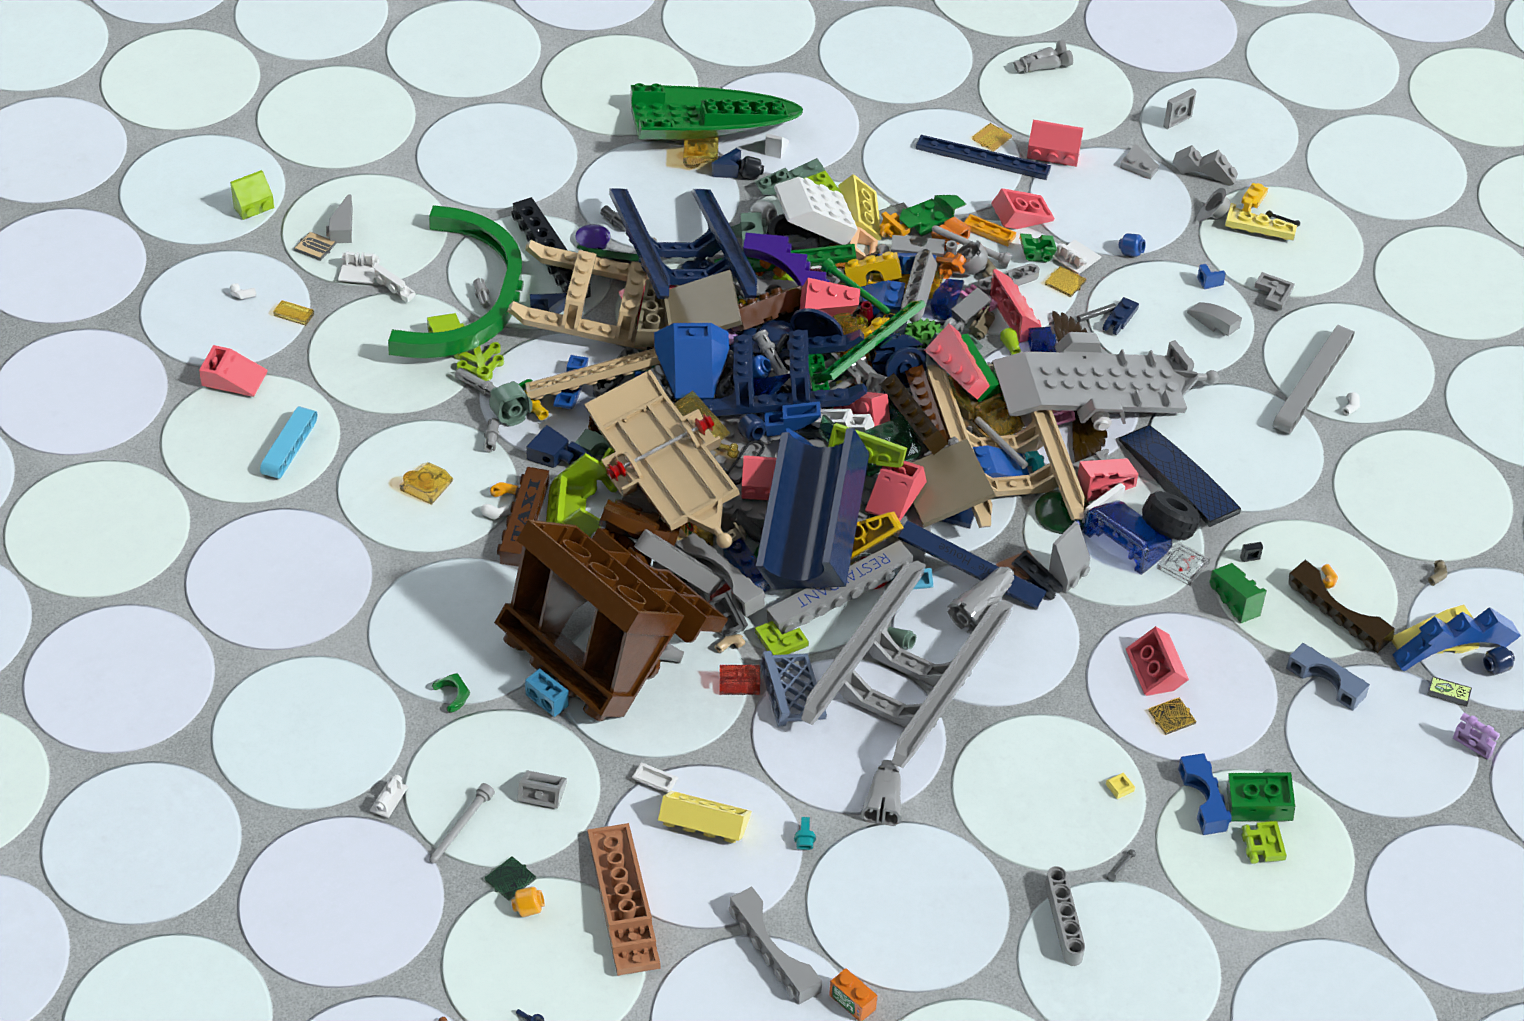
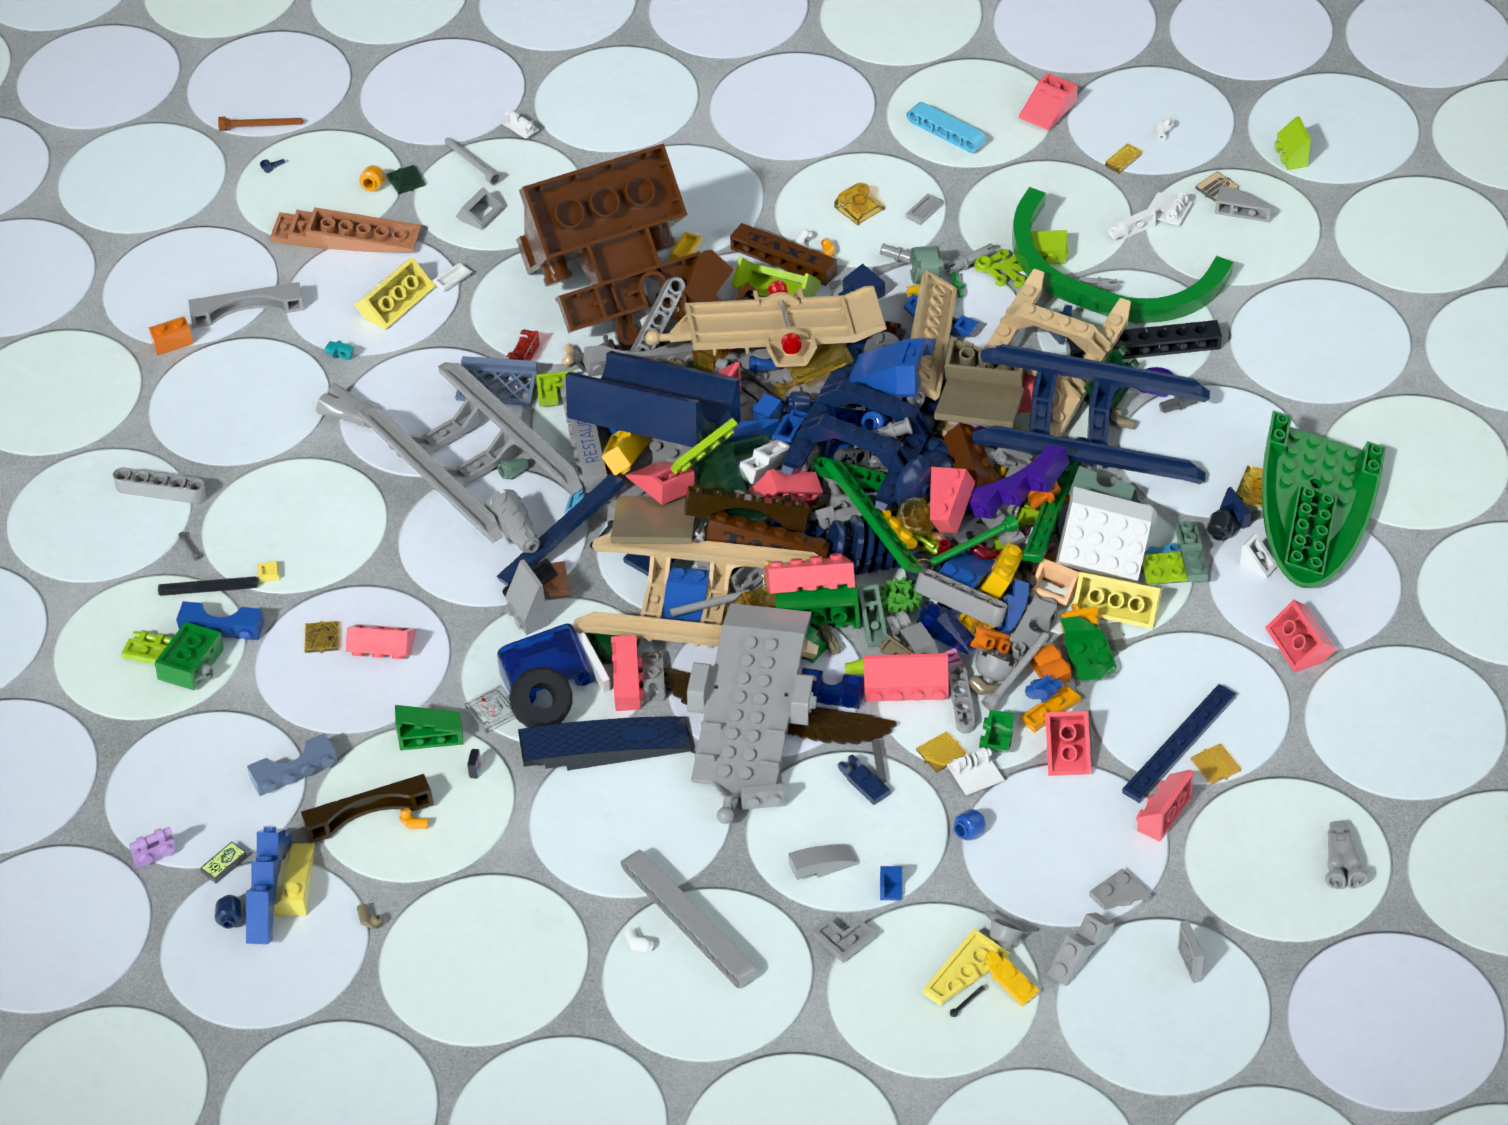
camera: 115 degrees right, 0 degrees up
none -> black axle [158,576,258,596]
none -> blue brick [752,393,783,420]
none -> light grey tile [906,194,942,225]
none -> blue arm [1025,674,1062,703]
none -> coral slope [1265,600,1337,672]

